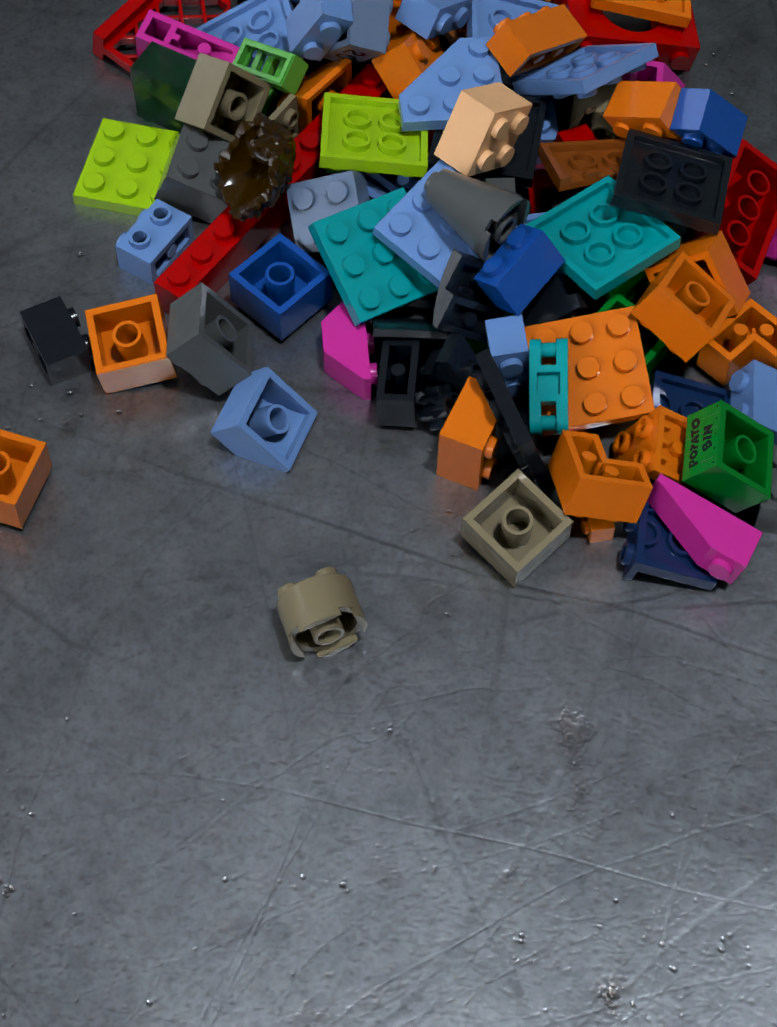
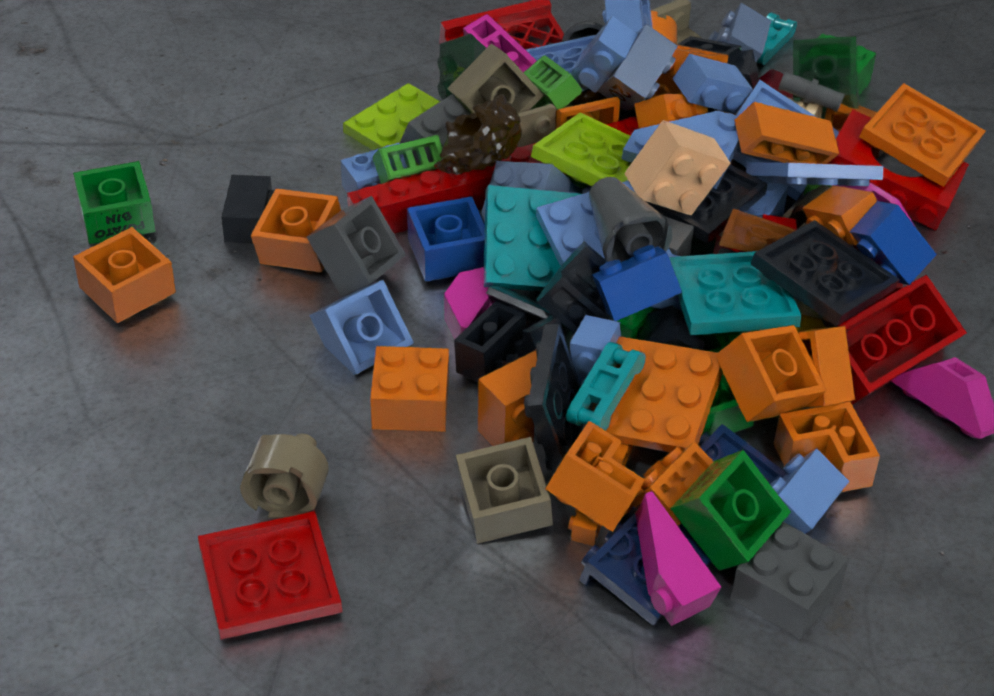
camera: 30 degrees right, 15 degrees down
none -> red plate [198,511,342,640]
none -> orange brick [370,346,449,432]
none -> bright green slope [373,135,443,184]

